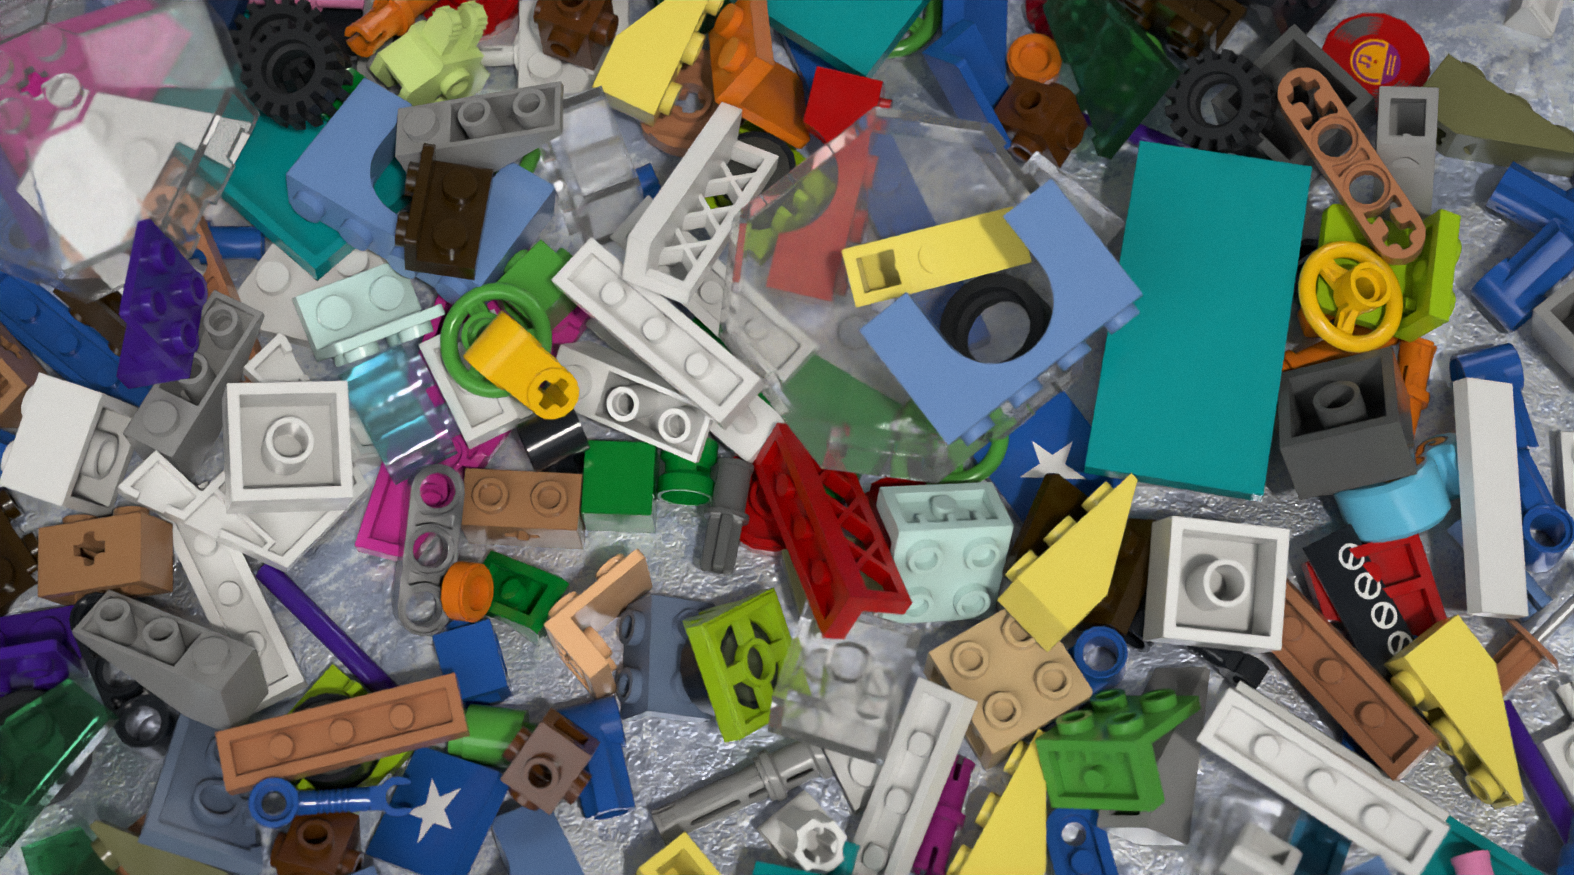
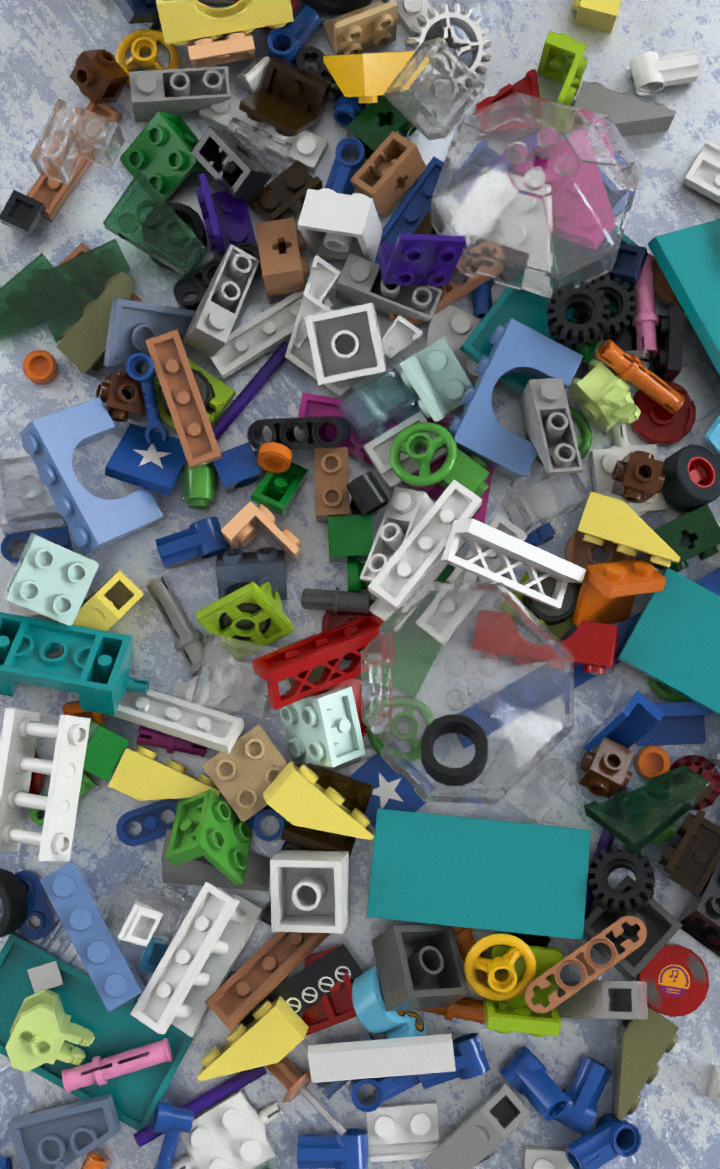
camera: 80 degrees right, 10 degrees up
dark brown bracket [395,143,493,280] -> none
yellow piece [462,310,580,419] -> none
reddish brown brick [500,707,601,815] -> none
white piece [757,790,847,873] -> none
light yellow slope [842,206,1032,308] -> none
medium blue arch [859,178,1143,447] -> none

